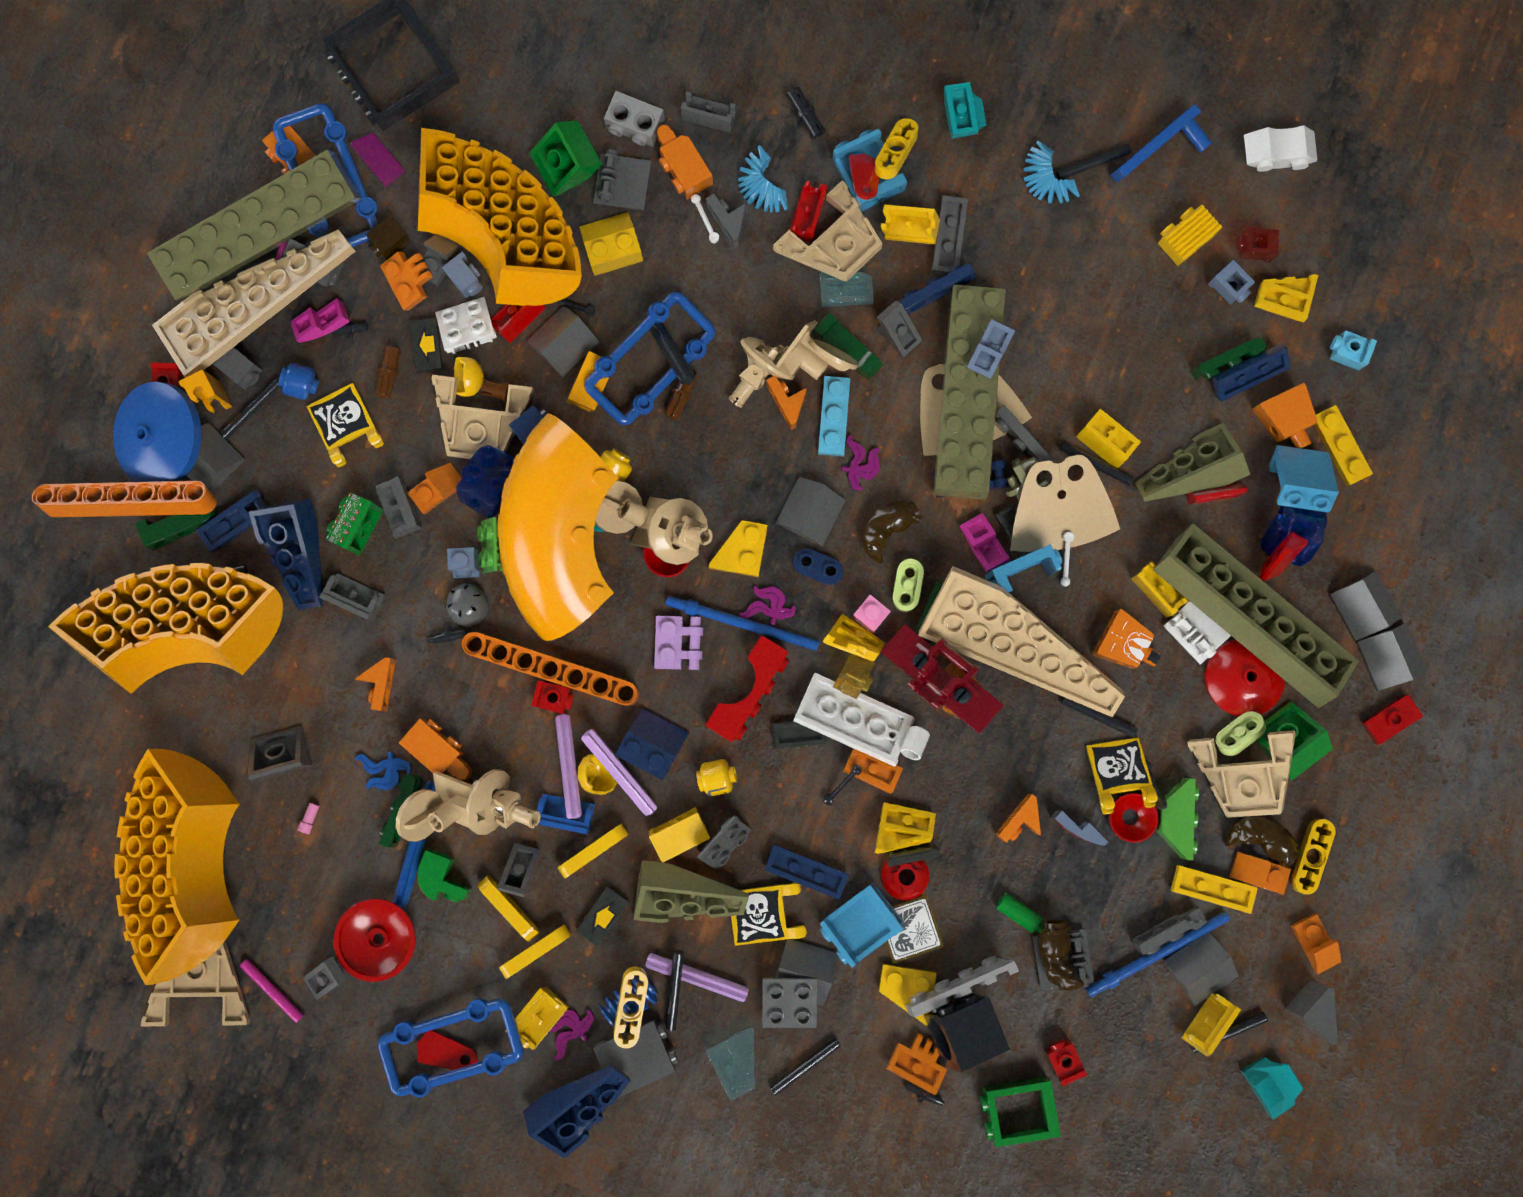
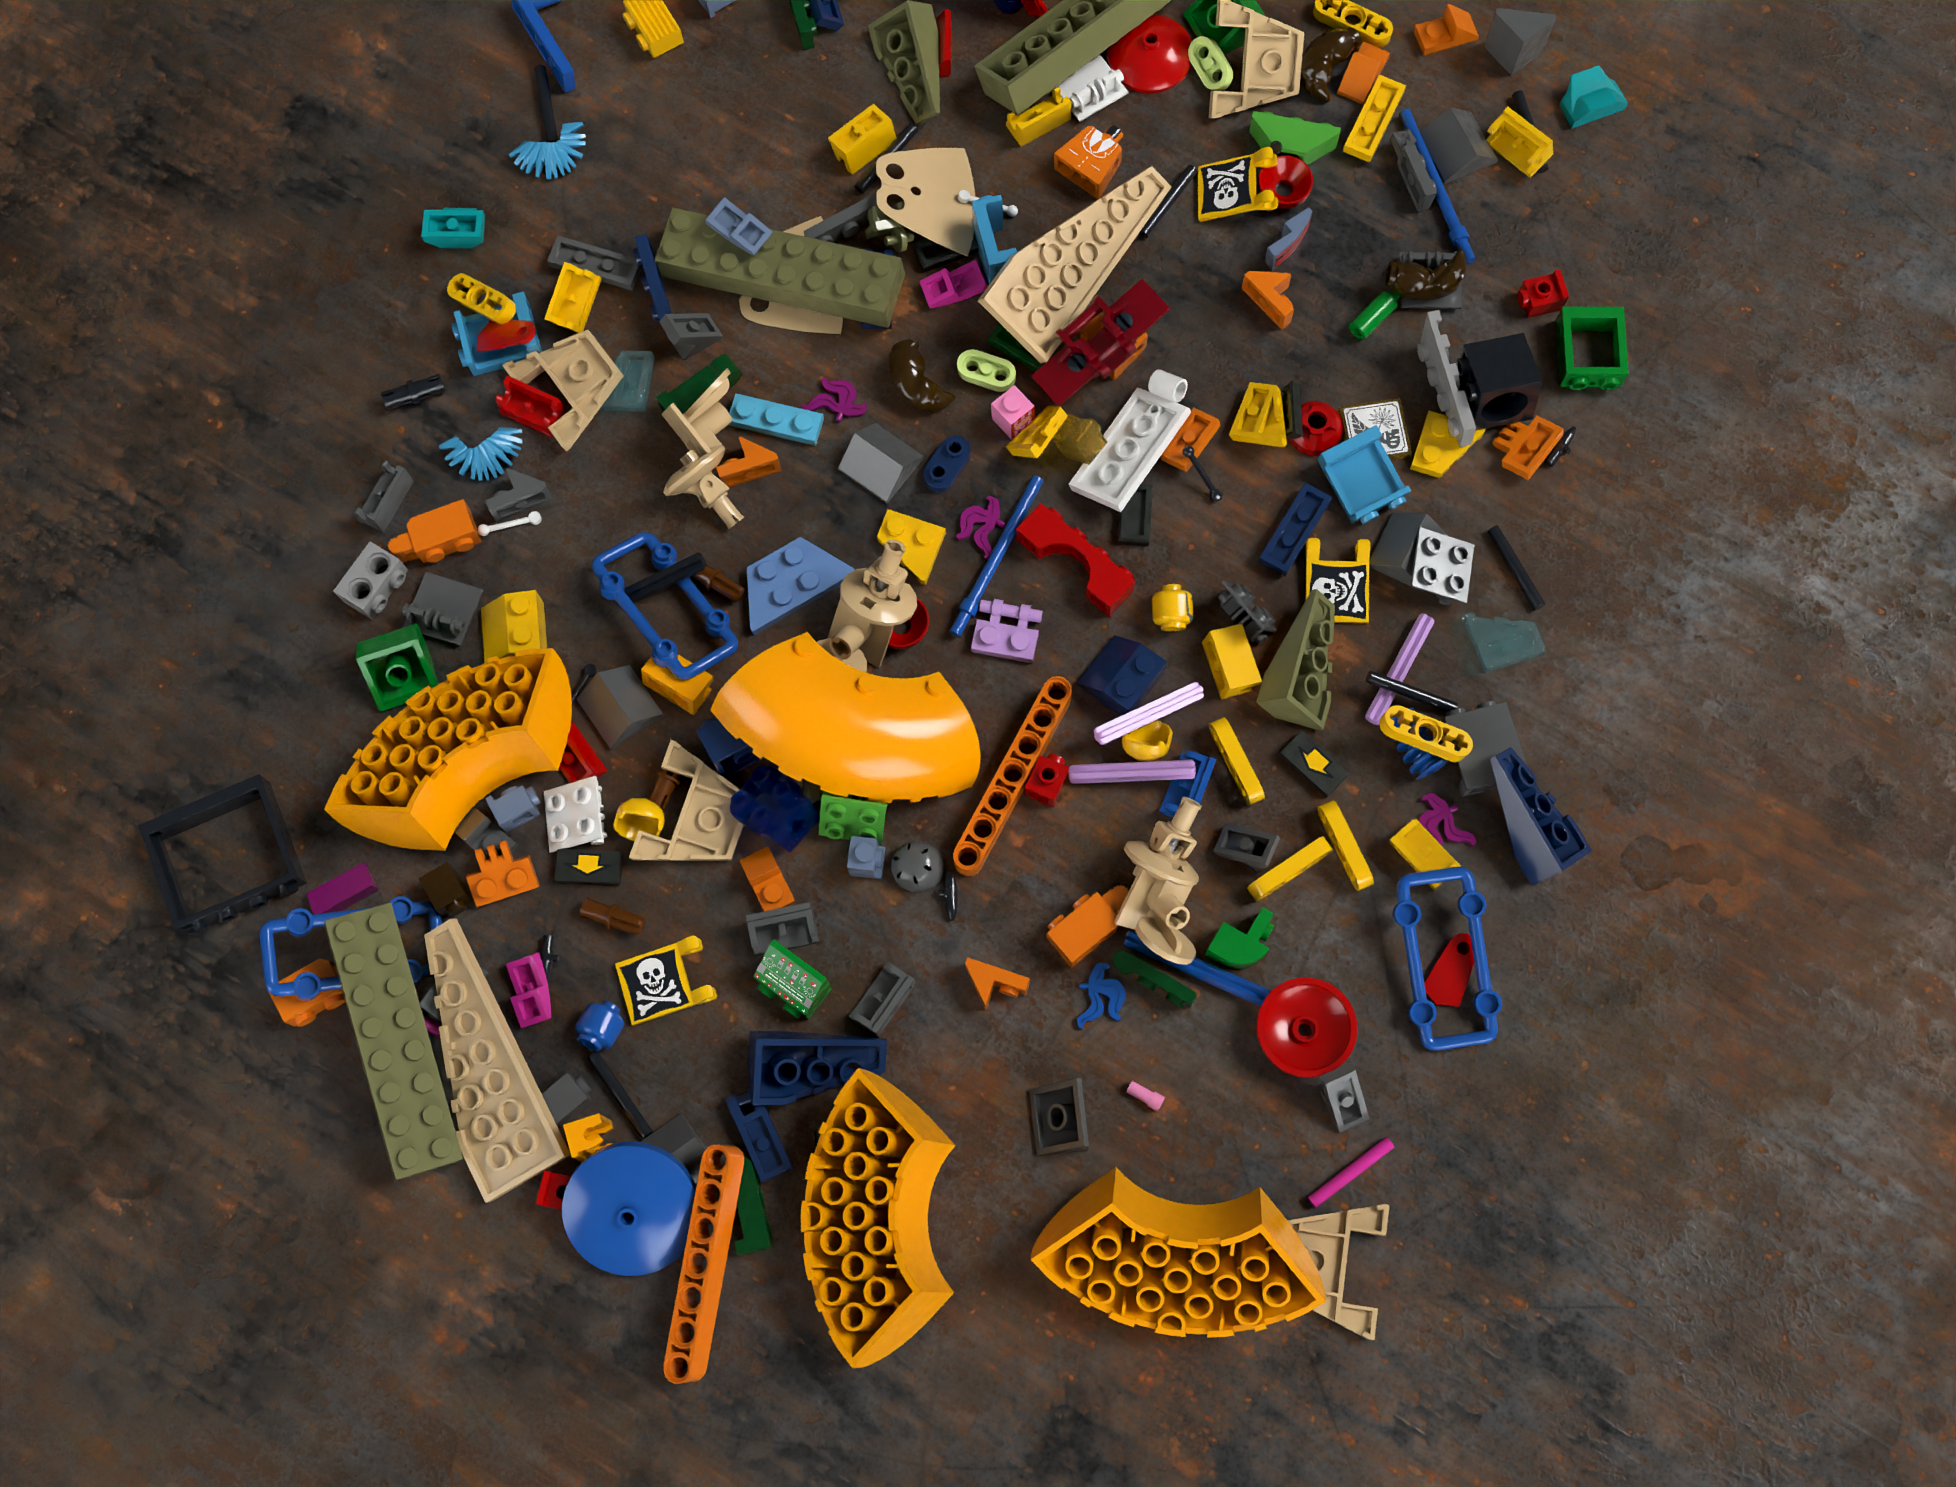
camera: 75 degrees left, 10 degrees down
none -> medium blue wing [747,537,855,635]

